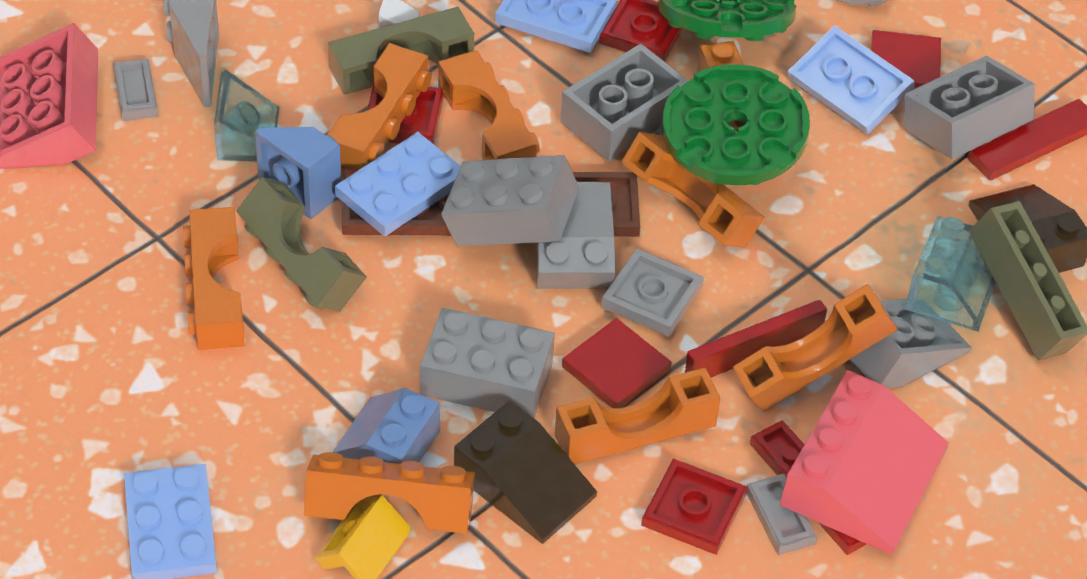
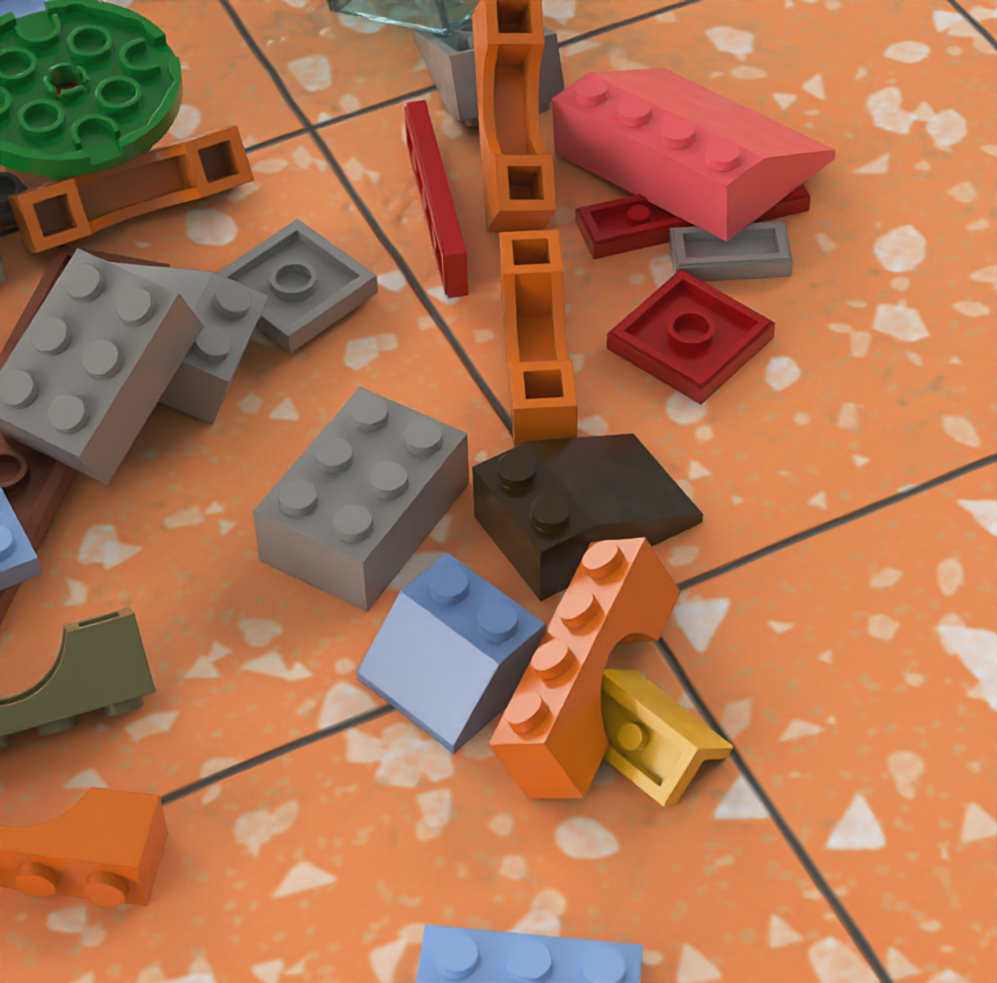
camera: 70 degrees left, 0 degrees up
red tile [562,318,672,408] -> none

